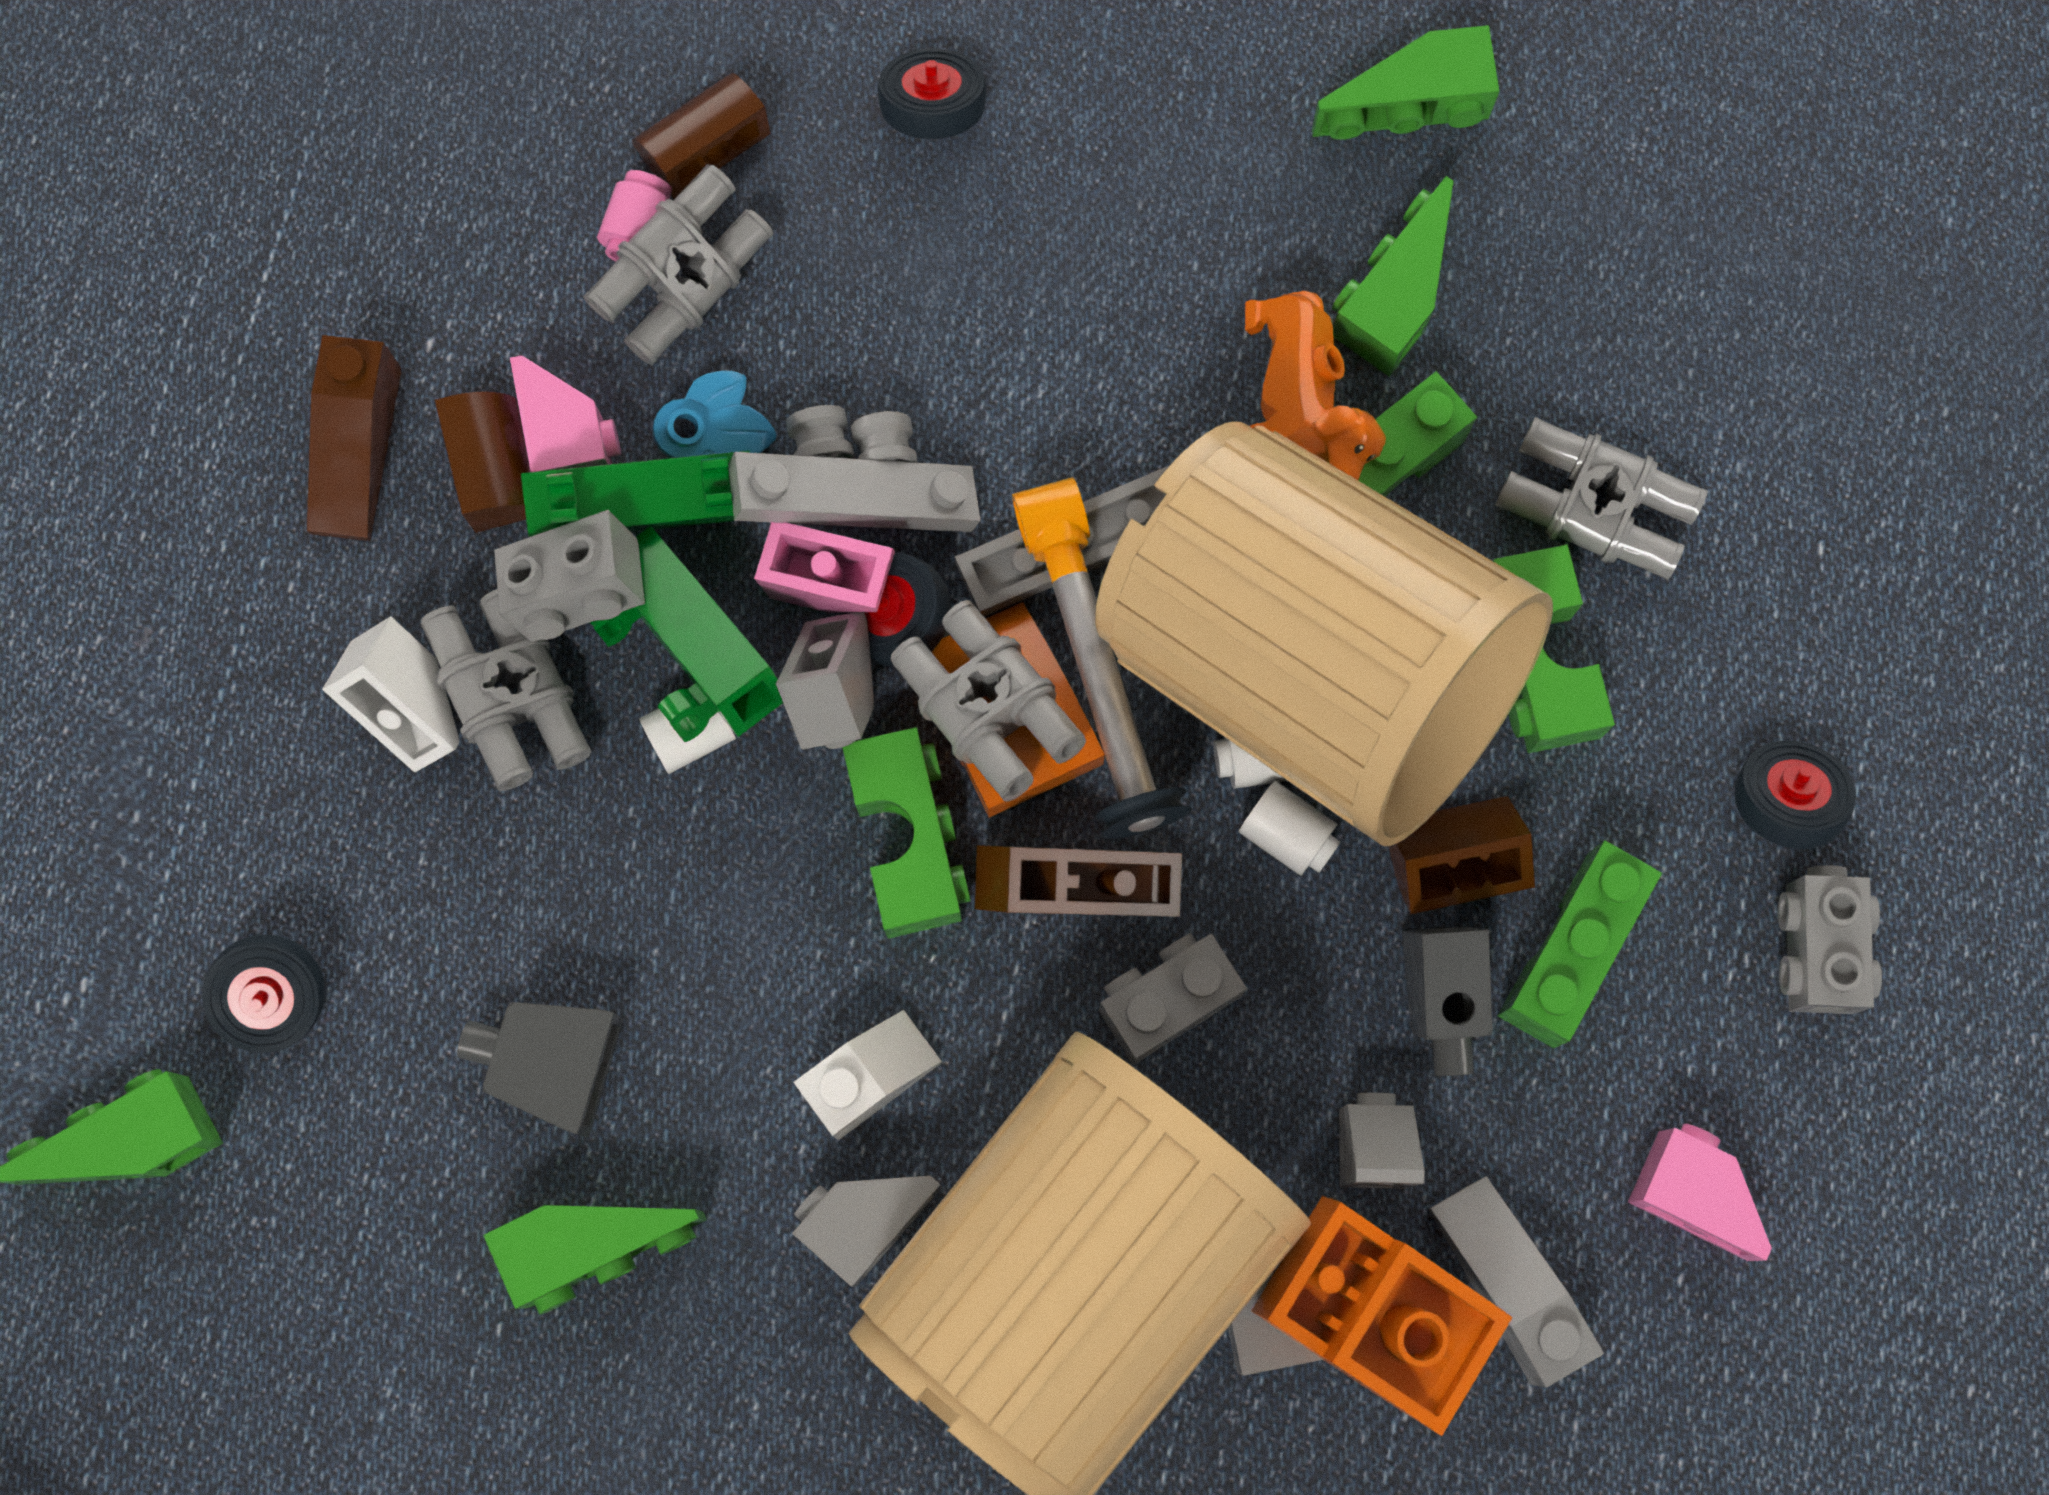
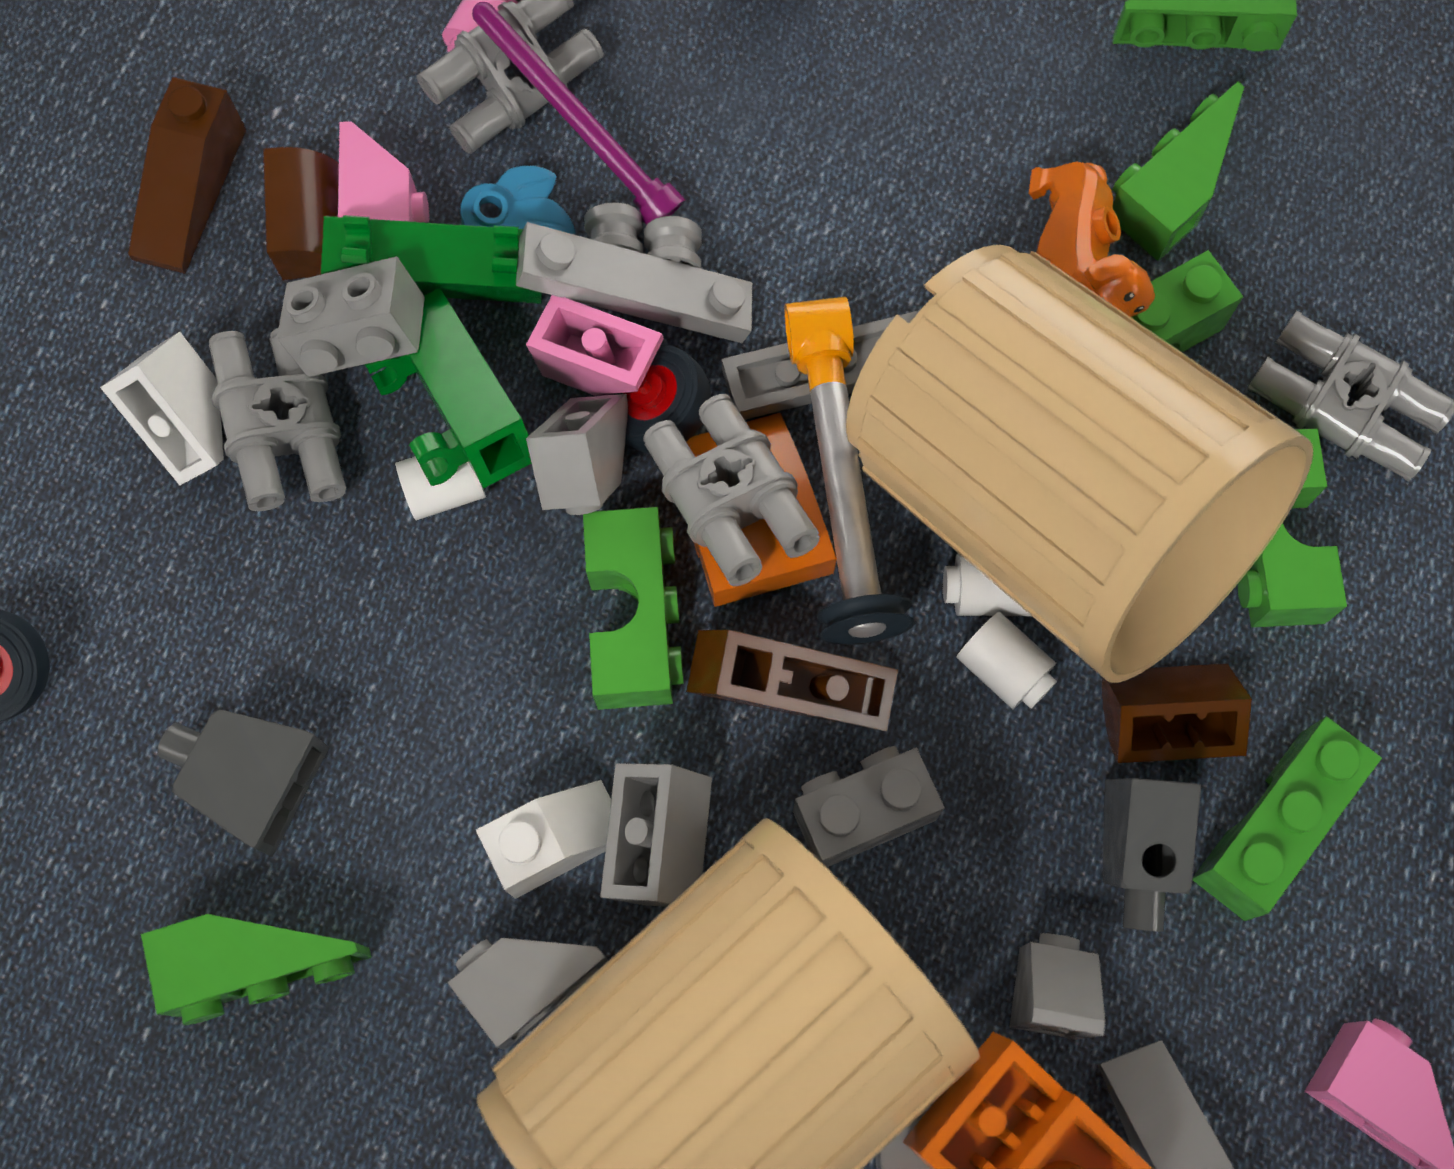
camera: 10 degrees right, 5 degrees down
none -> magenta piece [472,2,686,226]
none -> light grey brick [600,763,712,907]

